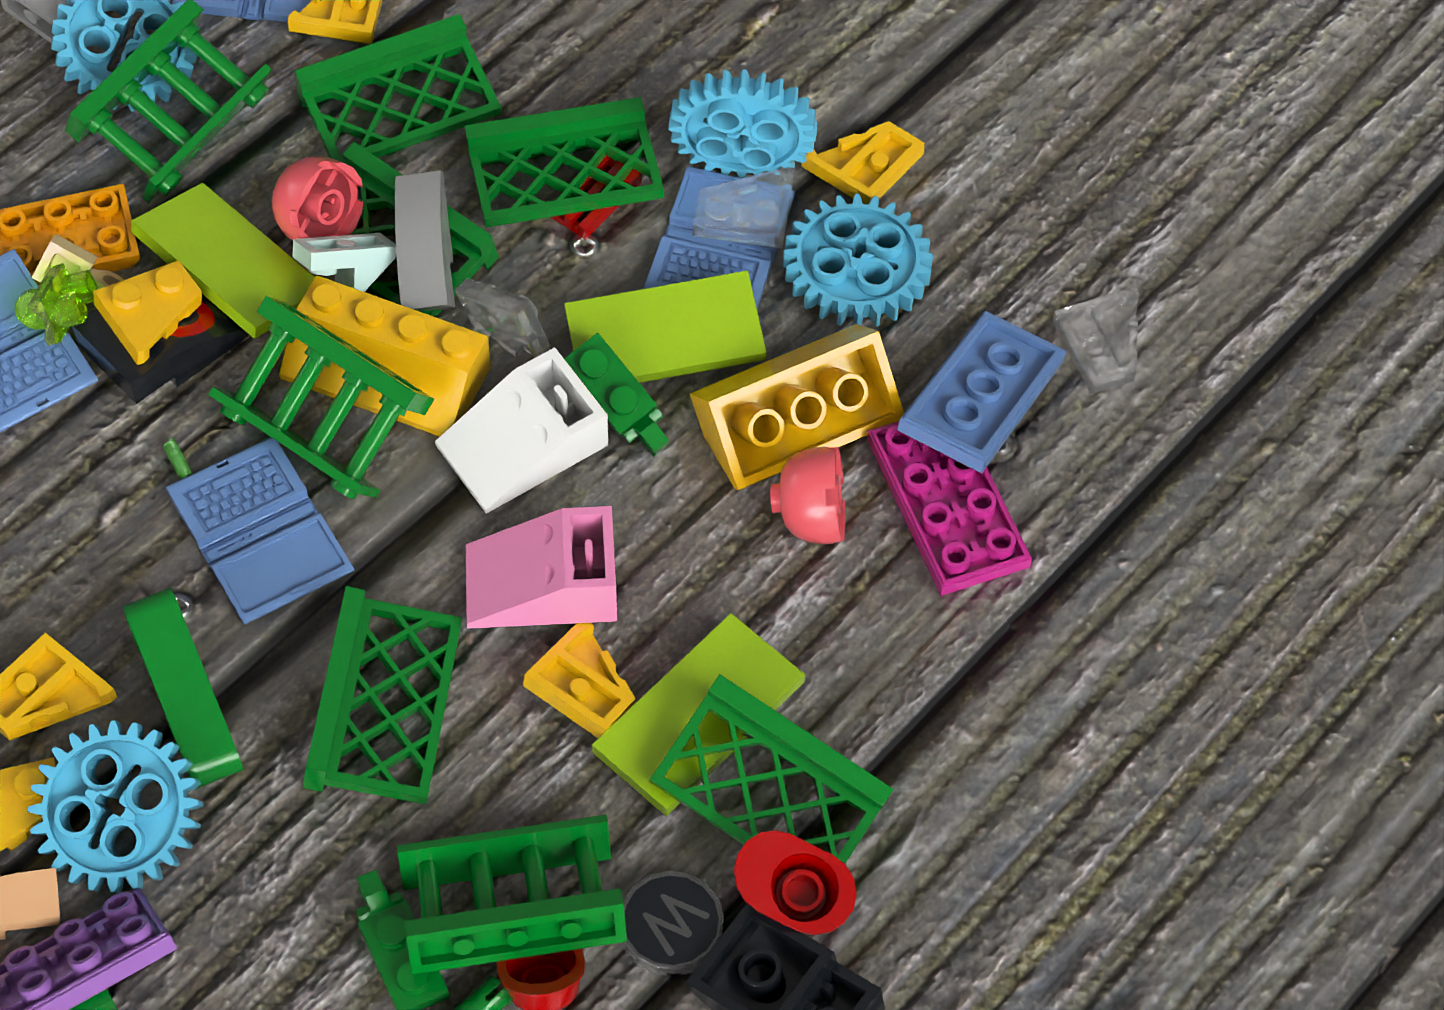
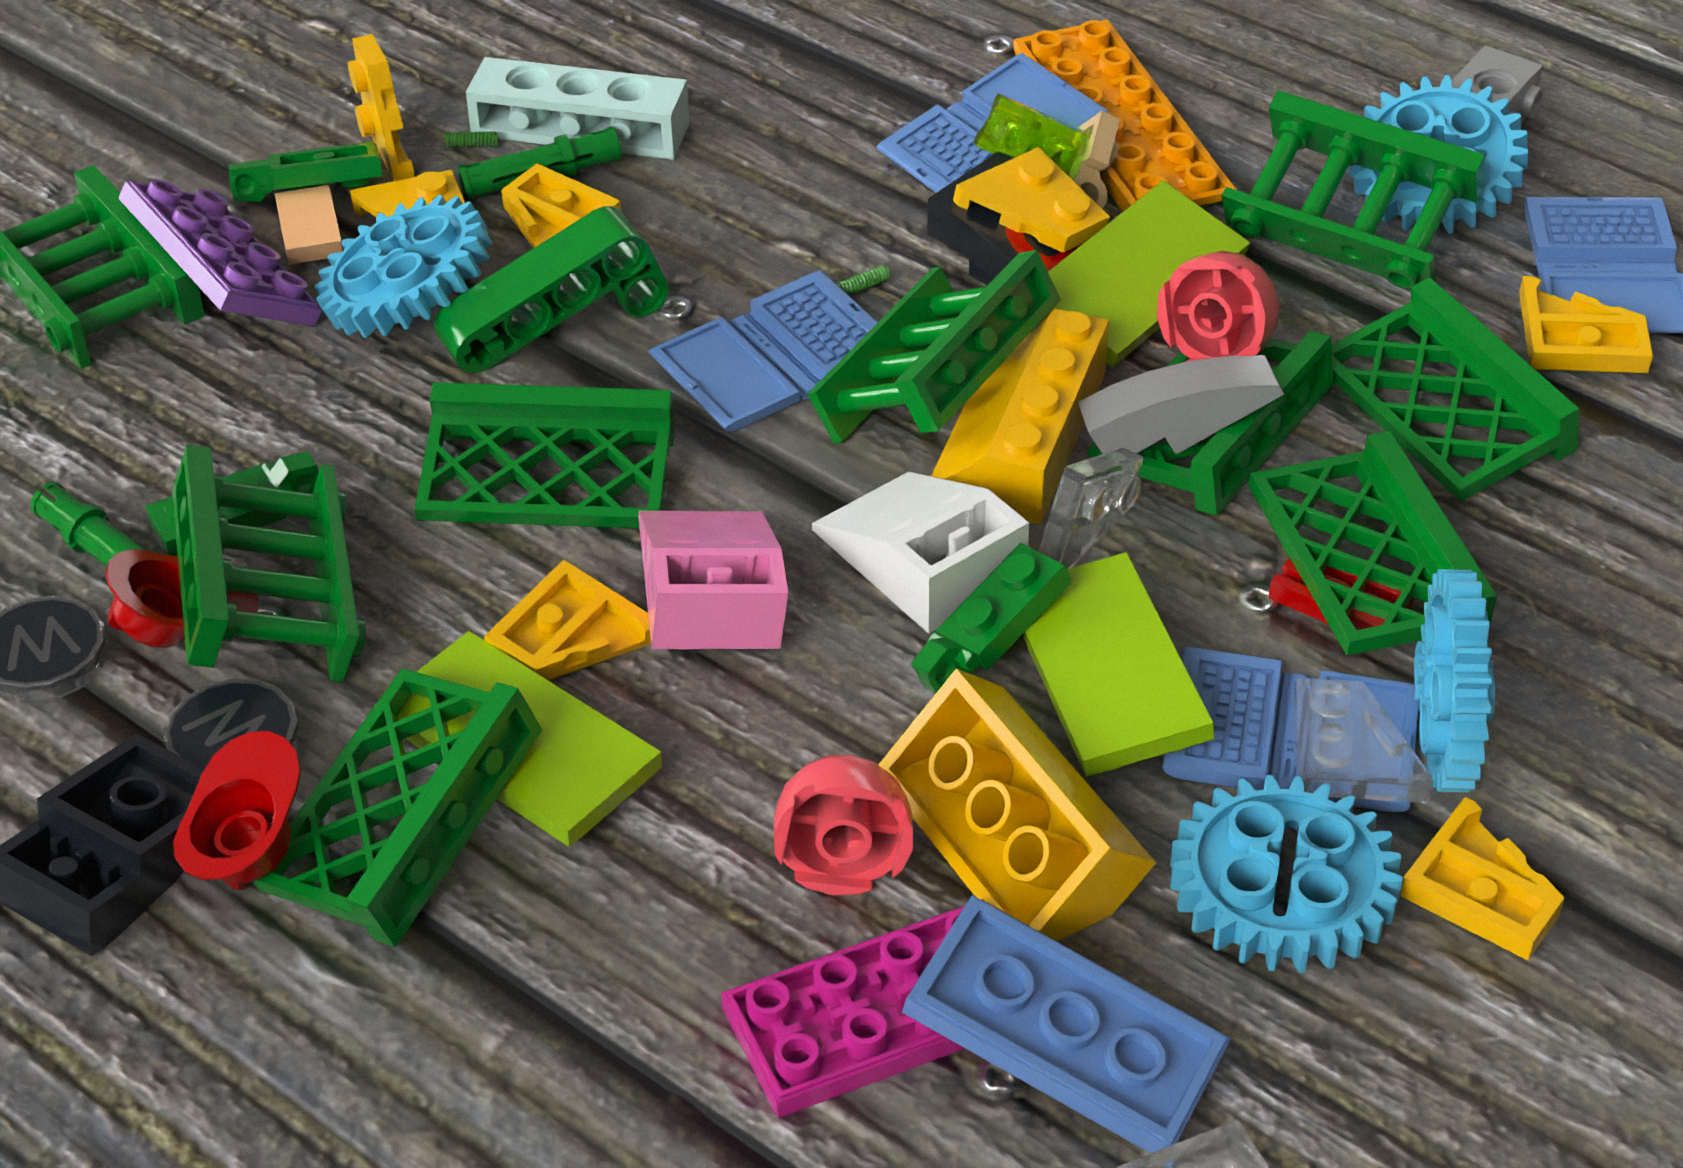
camera: 90 degrees right, 15 degrees down
light aqua slope [292,233,396,292] -> none

